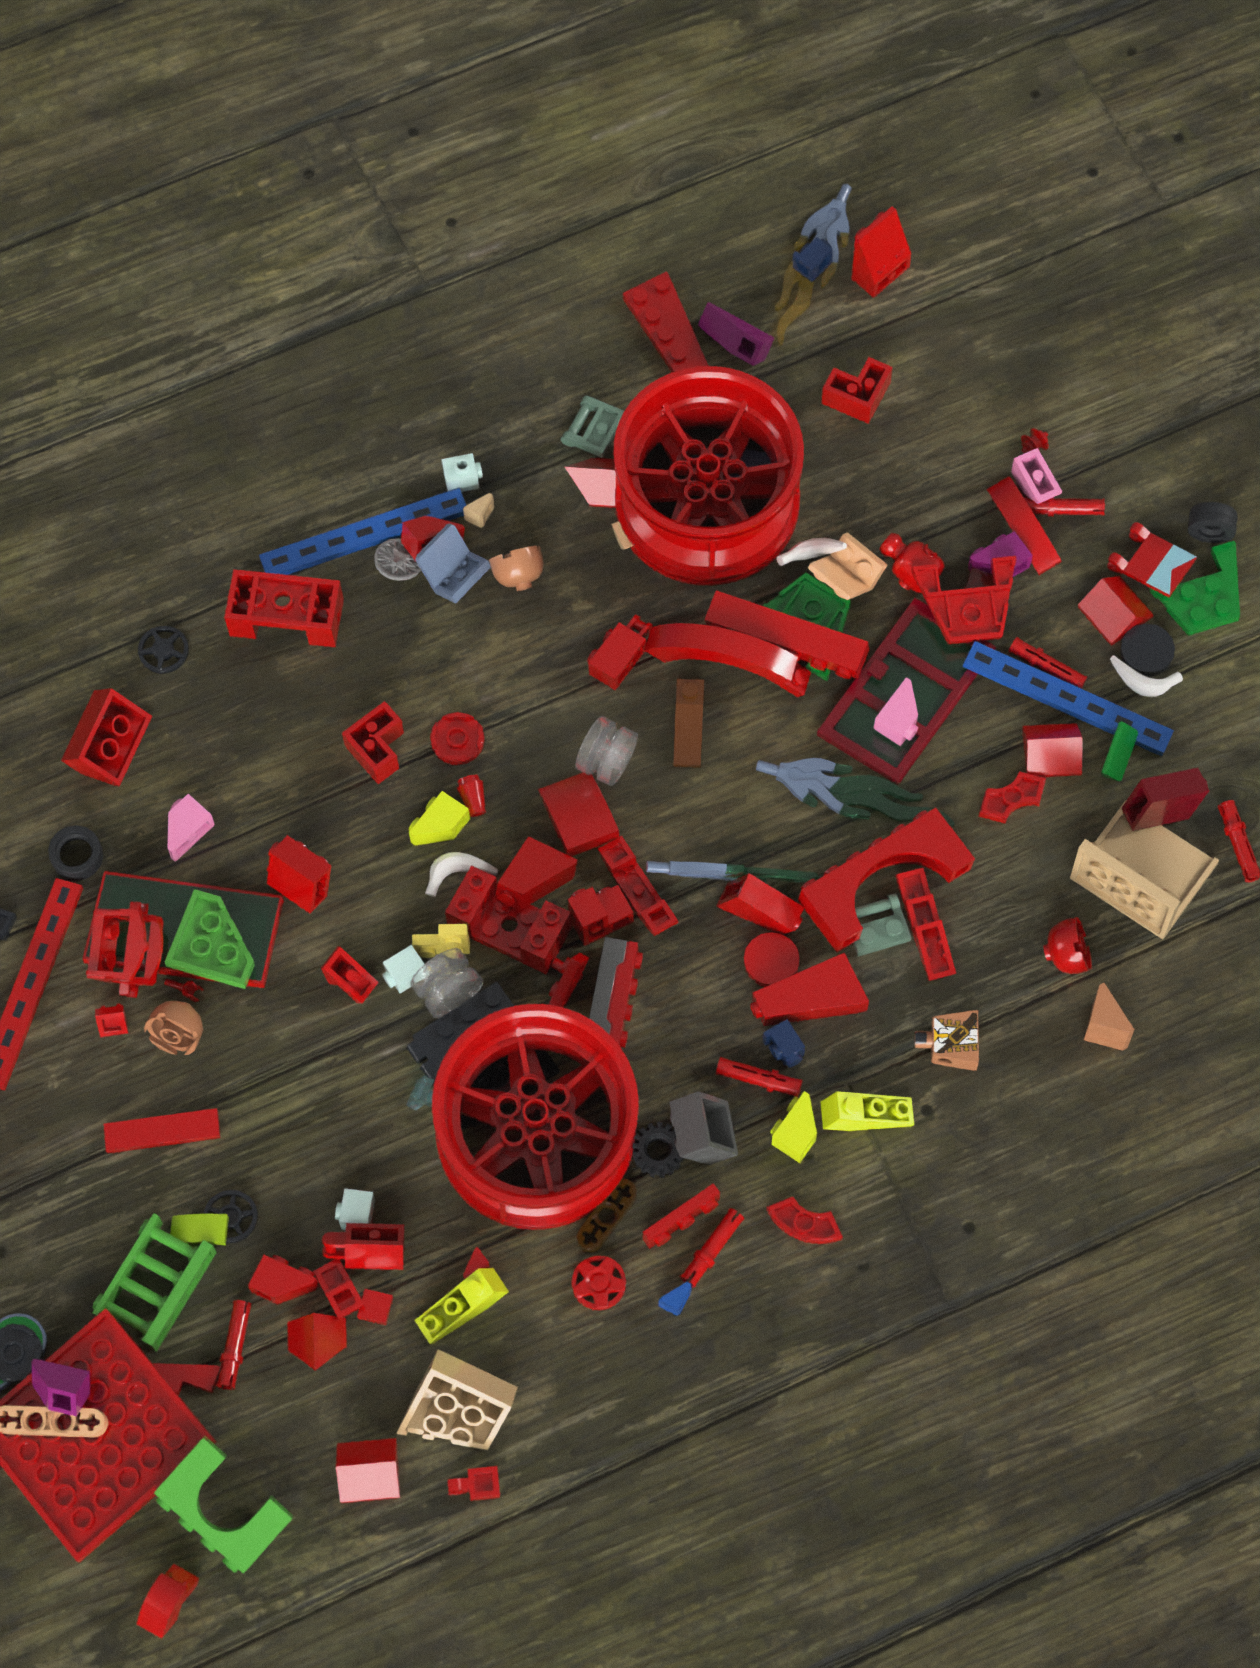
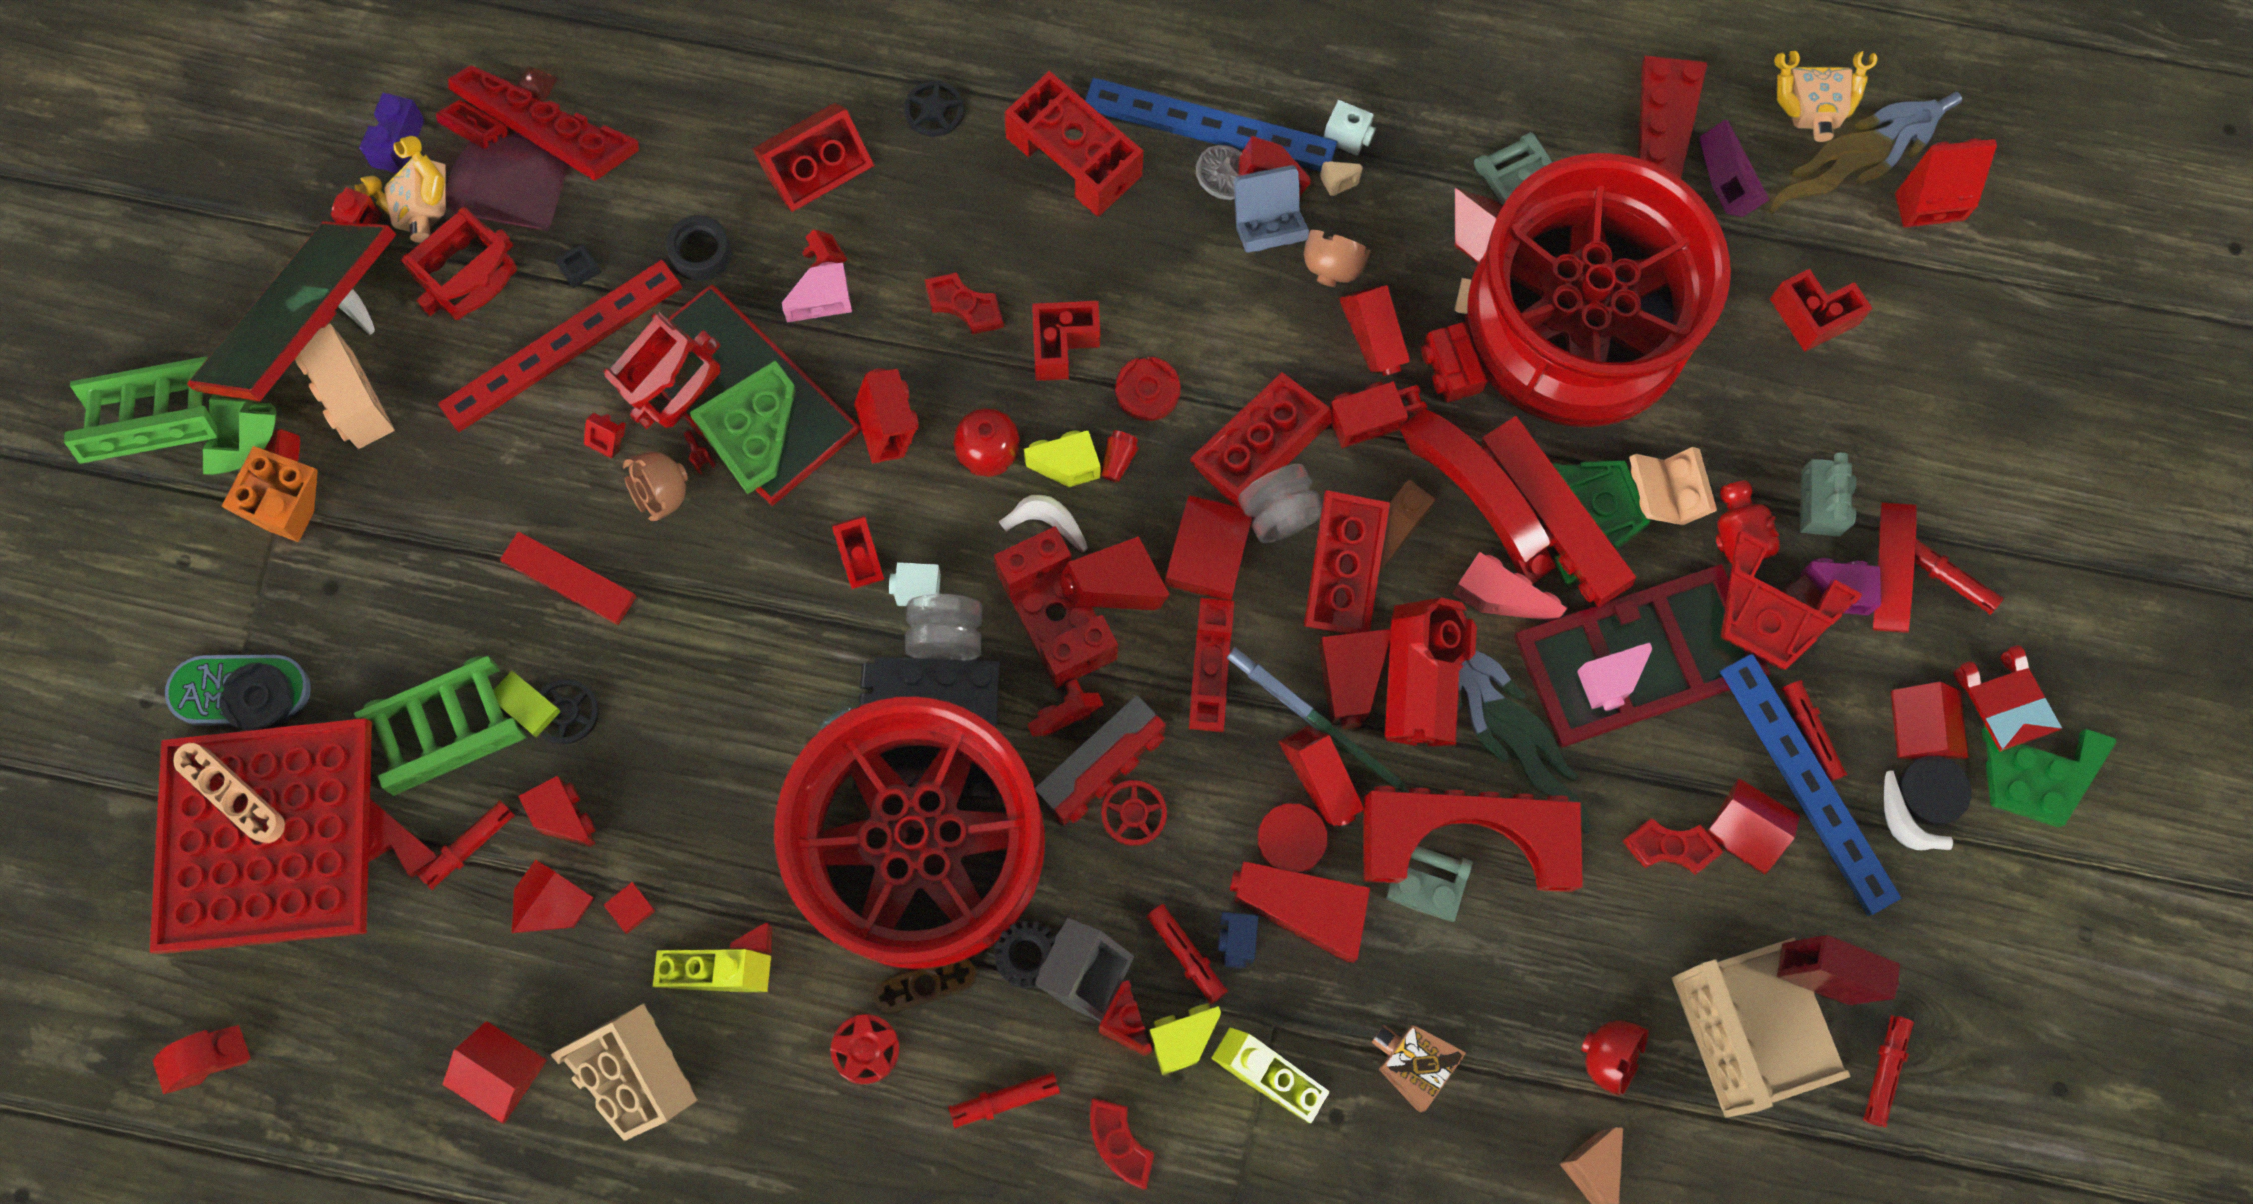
camera: 30 degrees right, 5 degrees up
magenta slope [32,1359,90,1416] -> none
bright green arch [154,1436,293,1574] -> none
red slope [313,1259,365,1320] -> none
red brick [322,1223,405,1270] -> none
light aqua brick [335,1188,375,1232] -> none
light yellow plate [412,924,470,958] -> none
red plate [448,1466,500,1501] -> none
red brick [568,885,634,947] -> none
red plate [643,1183,720,1249] -> none
blue slope [659,1282,692,1316] -> none
white piece [777,538,847,566] -> none
dark blue brick [793,237,833,282] -> none
red slope [895,868,956,981] -> none
bright pink slope [1011,448,1062,504] -> none
red wheel [1021,428,1049,454] -> none
green slope [1101,721,1138,782] -> none
black tyre [1188,502,1238,543] -> none
none -> red tile [802,229,847,268]
none -> red tile [924,272,1004,335]
none -> red cylinder [953,408,1020,477]
none -> red slope [1099,980,1152,1056]
none -> red wheel [1101,780,1167,846]
none -> red slope [1190,372,1332,508]
none -> red slope [1303,490,1390,634]
none -> red slope [1318,629,1391,729]
none -> red slope [1339,285,1410,376]
none -> red brick [1385,597,1477,747]
none -> red brick [1421,322,1488,403]
none -> coral slope [1452,552,1567,621]
none -> torso [1774,51,1877,142]
none -> sand green brick [1800,453,1856,537]

